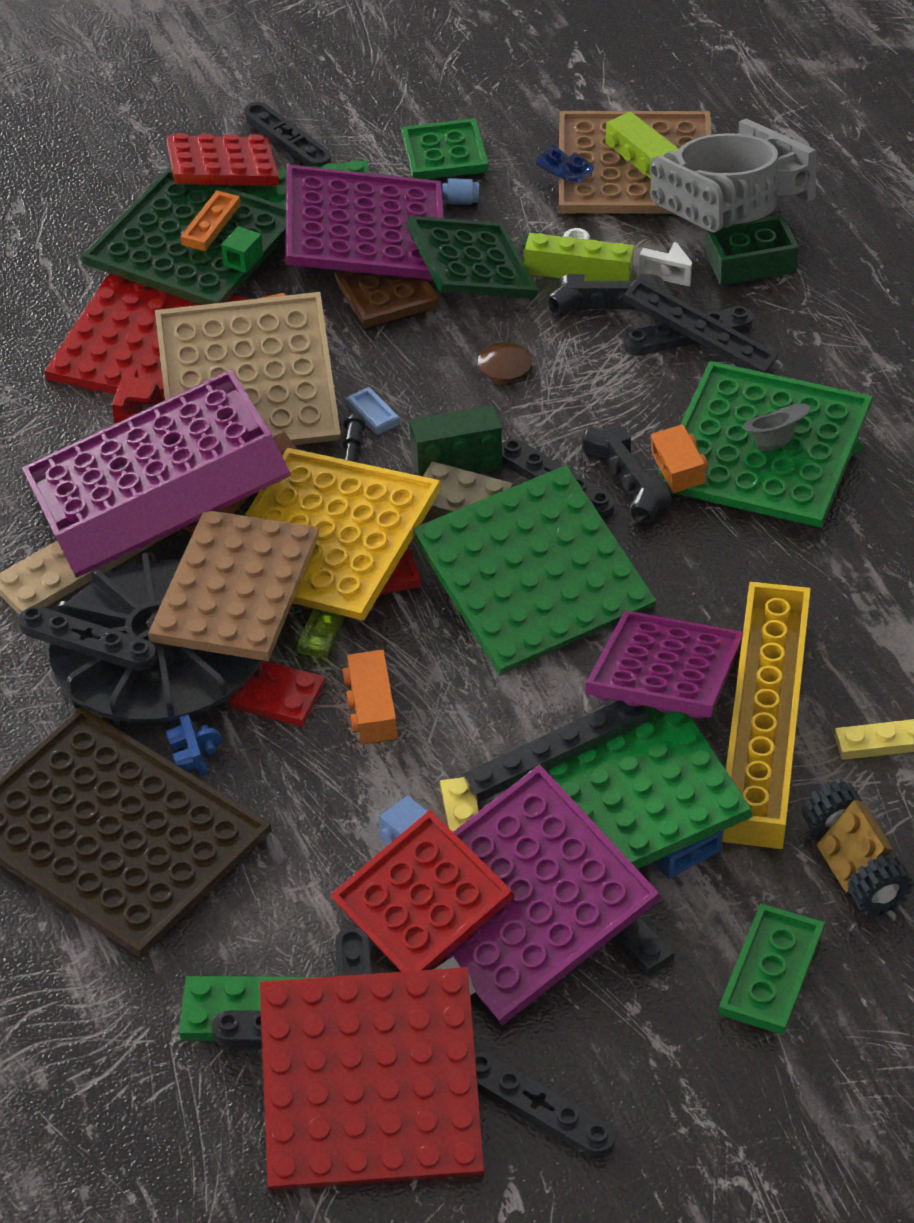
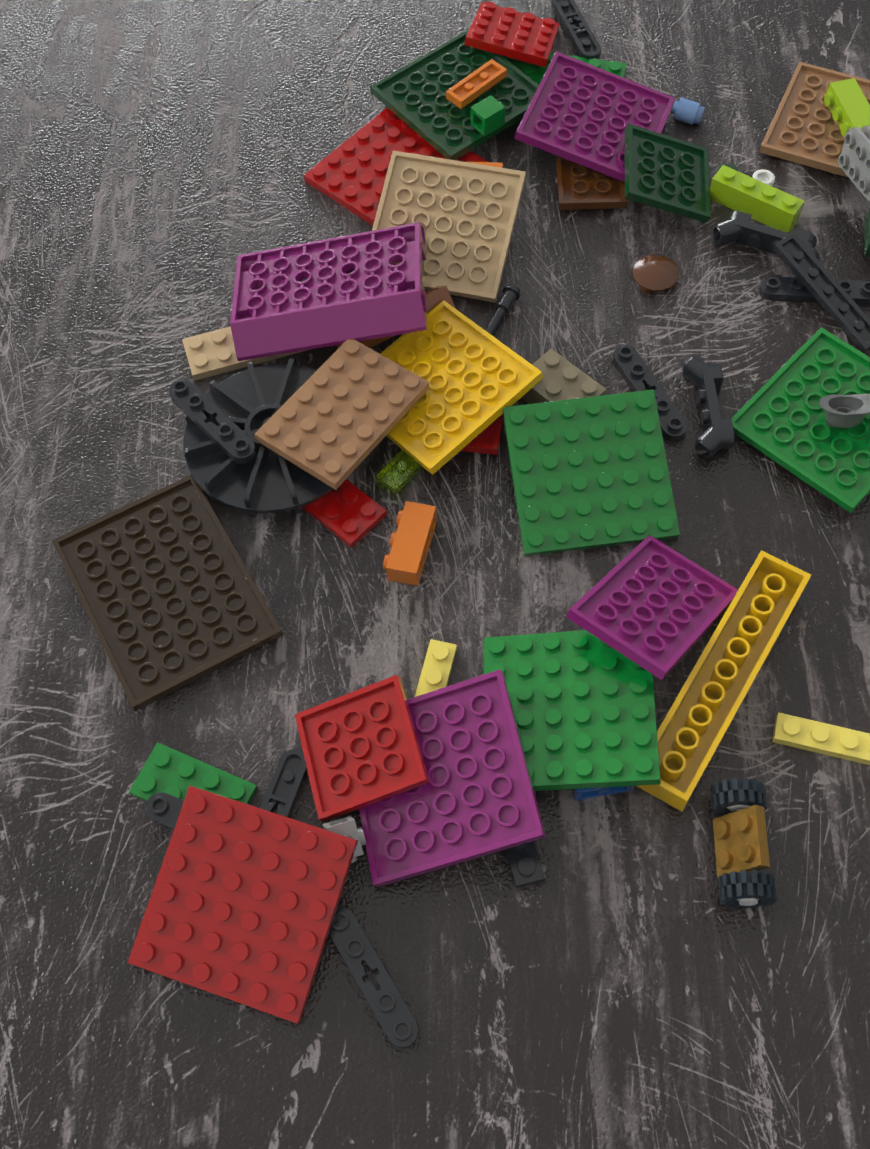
camera: 25 degrees right, 15 degrees up
red panel [112,367,163,424] -> none
blue hips [166,714,222,776] -> none
light blue tile [346,387,400,436] -> none
medium blue brick [379,795,427,846] -> none
green plate [401,118,489,180] -> none
dark green brick [410,405,502,477] -> none
black plate [463,700,650,803] -> none
clear blue slope [536,145,595,182] -> none
white slope [639,242,692,286] -> none
orange brick [651,424,708,493] -> none
green plate [718,903,825,1035] -> none

